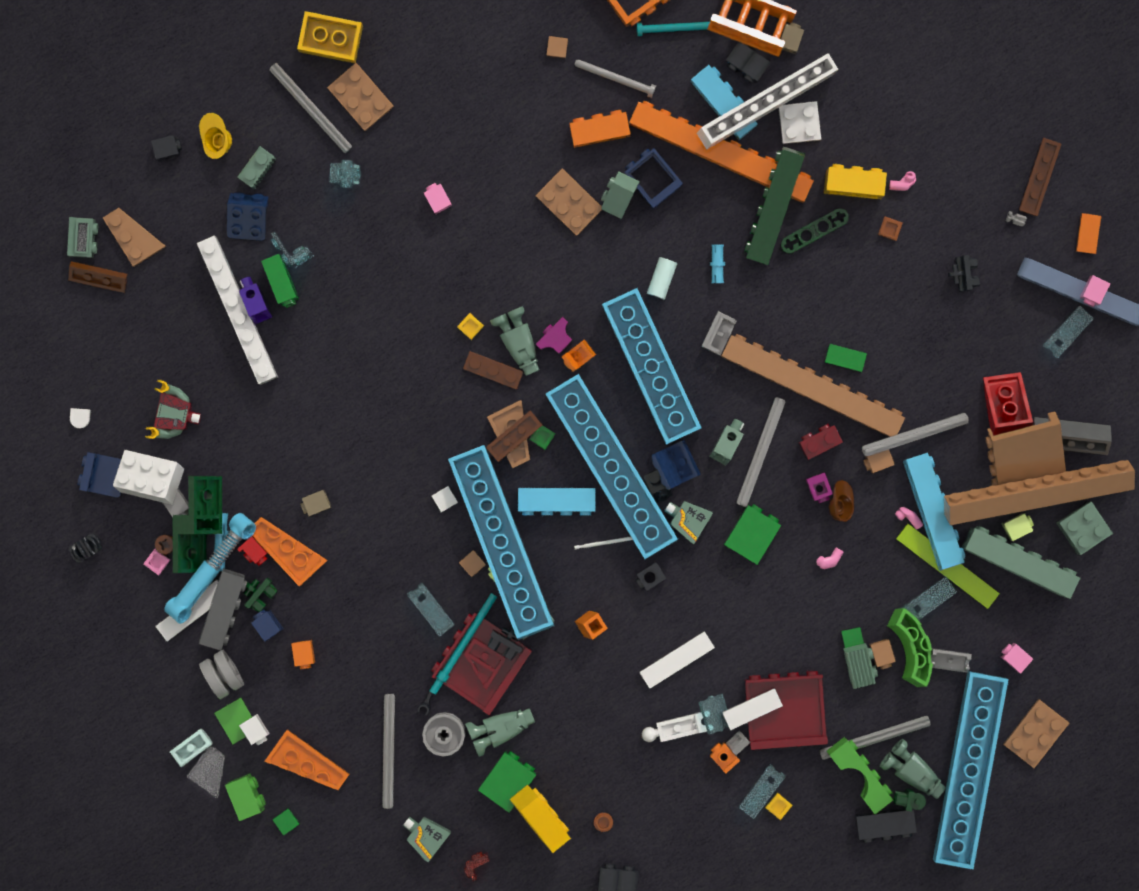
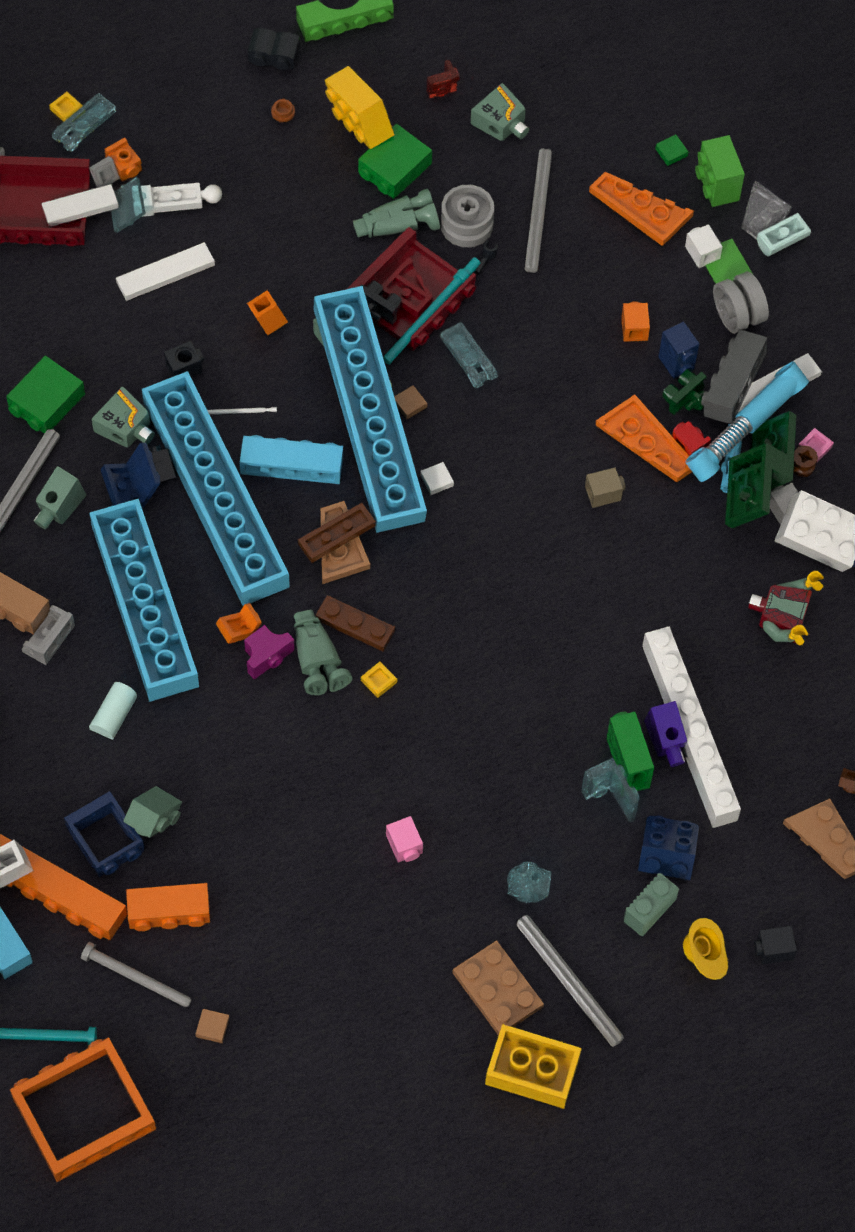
camera: 175 degrees left, 25 degrees down
green tile [529,426,555,450] -> none
medium nougat plate [536,168,602,236] -> none
medium azure pin [710,245,725,283] -> none

